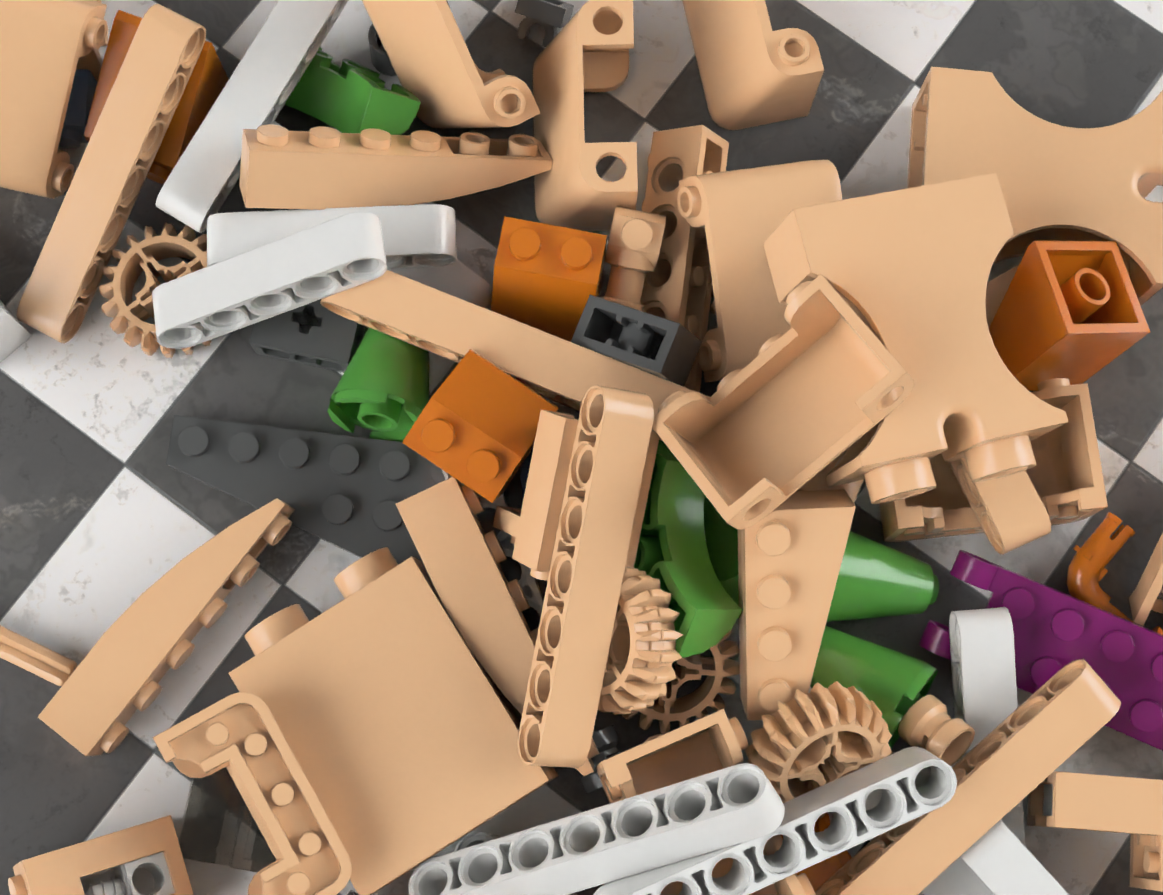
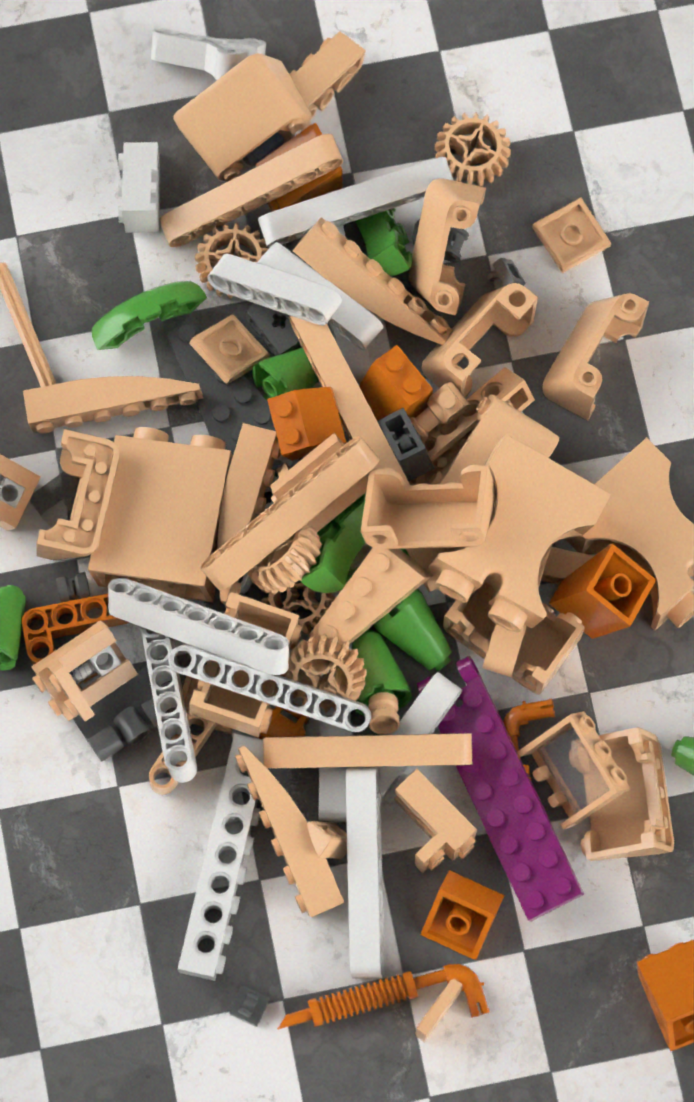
camera: 45 degrees right, 5 degrees down
none -> bright green brick [92,281,207,350]
none -> light nougat tile [189,314,270,384]

